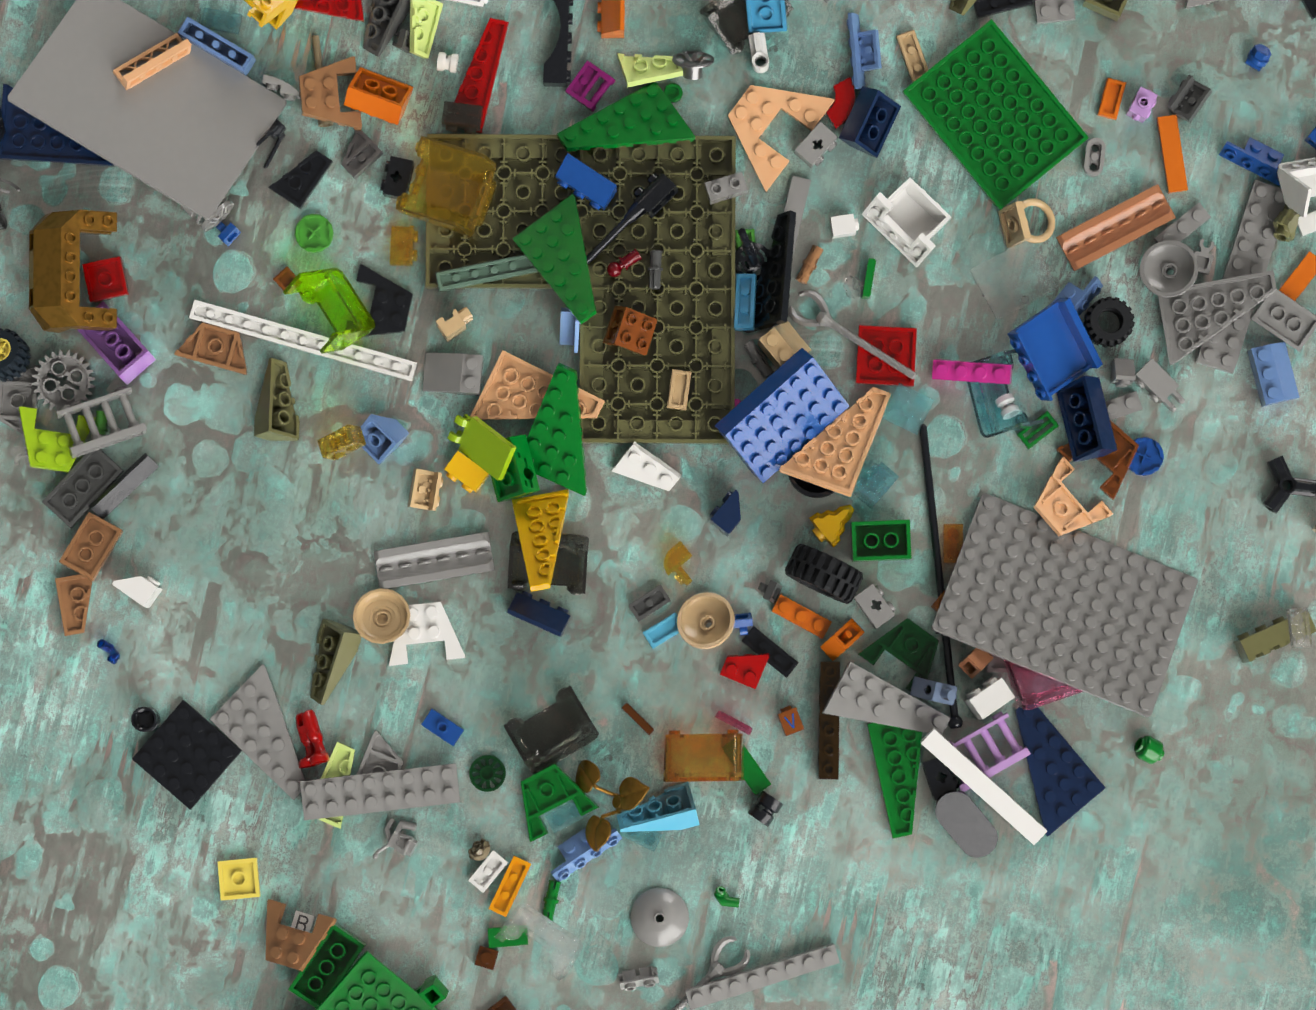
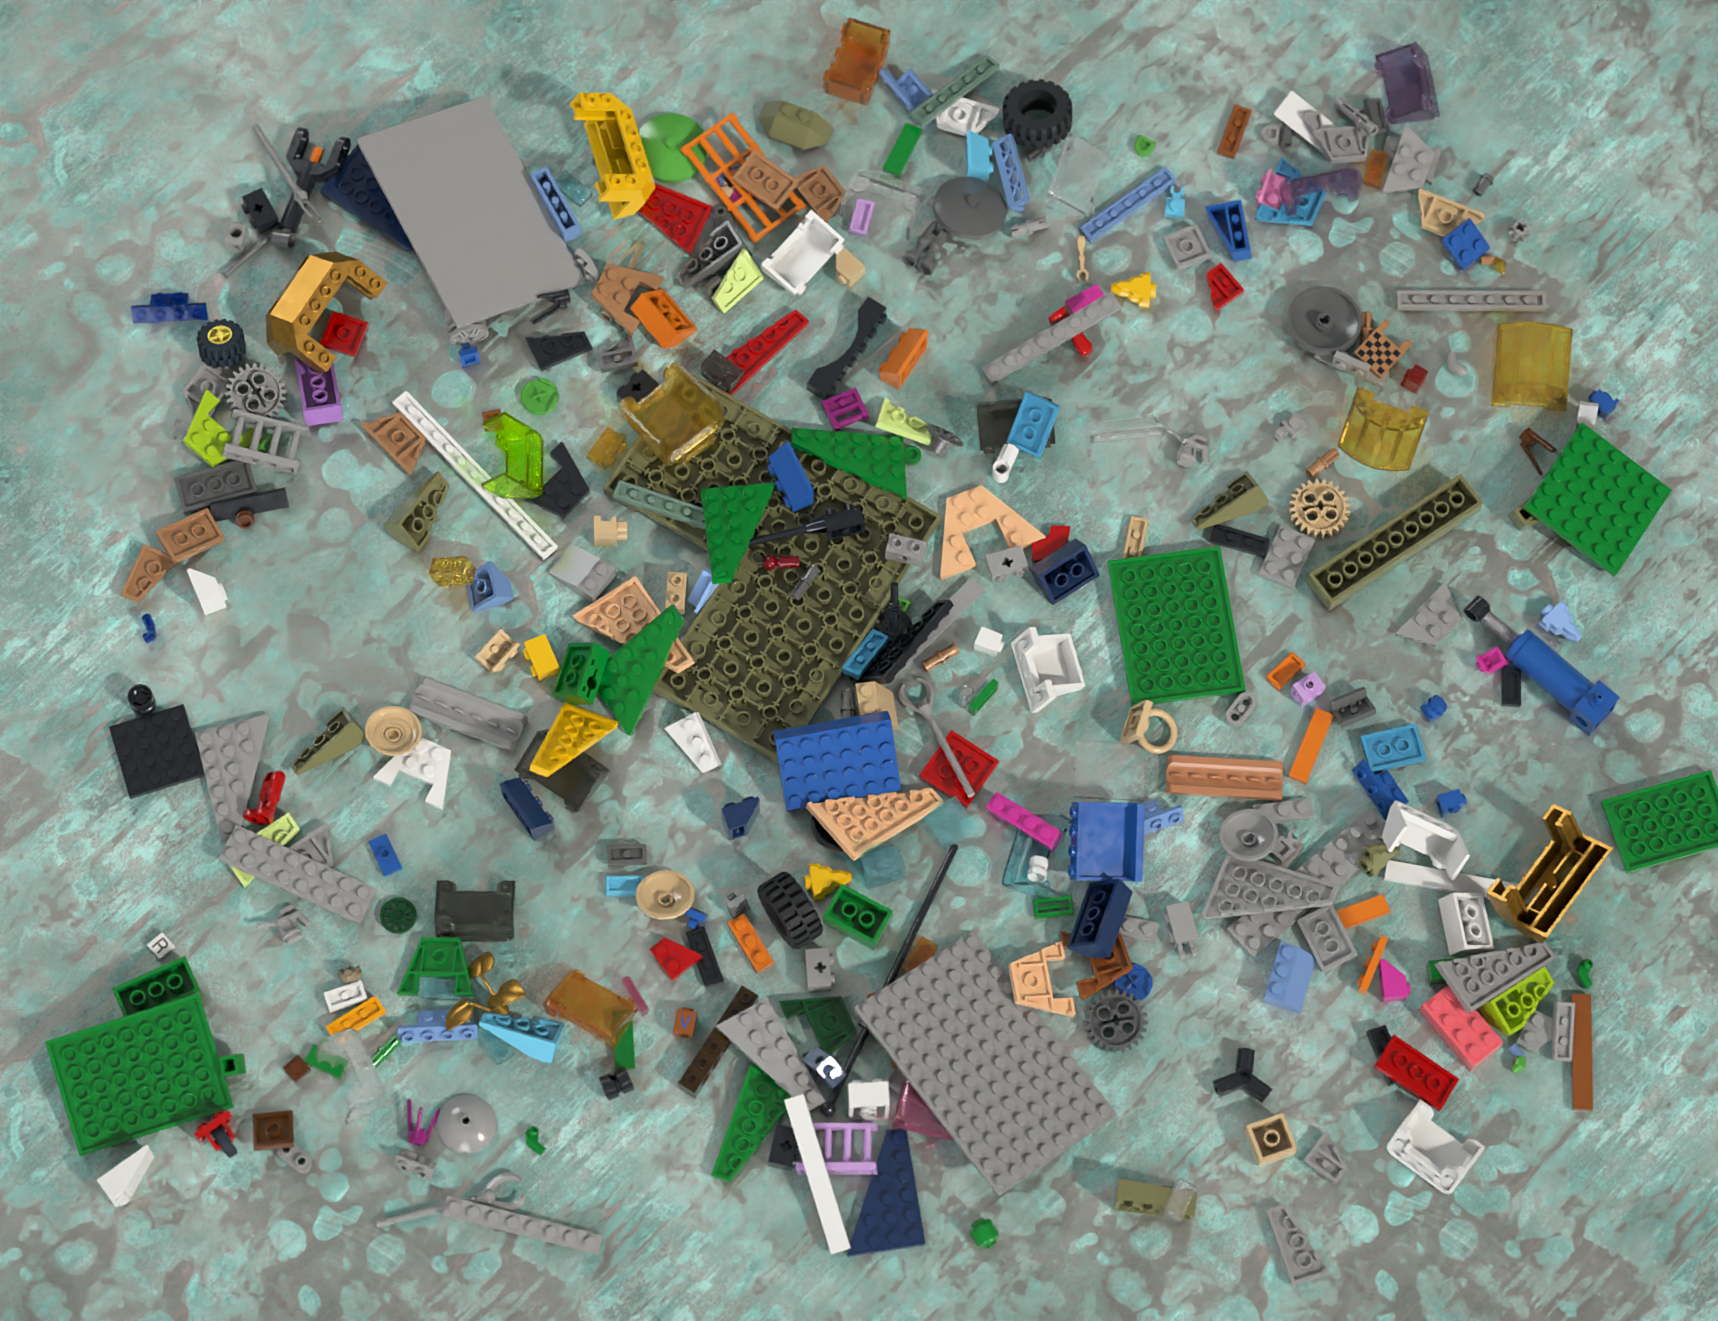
camera: 30 degrees right, 15 degrees down
light nougat fence [113,33,192,90] -> none
light yellow plate [217,858,261,901] -> none
medium nougat wing [265,899,337,971] -> none
white wheel [437,52,459,73] -> none
lime tile [447,414,516,481] -> none
dark orange bracket [603,306,657,356] -> none
reddish brown tile [622,703,654,735] -> none
clear yellow brick [664,541,693,587] -> none
tan tile [667,369,692,411] -> none
orange slope [820,618,865,661] -> none
medium blue bracket [847,12,882,90] -> none
tile [935,790,998,858] -> none
nougat slope [958,648,993,679] -> none
black tyre [1083,297,1135,347] -> none
light grey slope [1111,358,1136,387] -> none
none -> reddish brown plate [235,510,255,529]
none -> magenta plant [407,1099,440,1146]
none -> tan brick [665,572,688,617]
none -> dark grey gear [1084,989,1148,1054]
none -> dark azure plate [1360,724,1427,773]

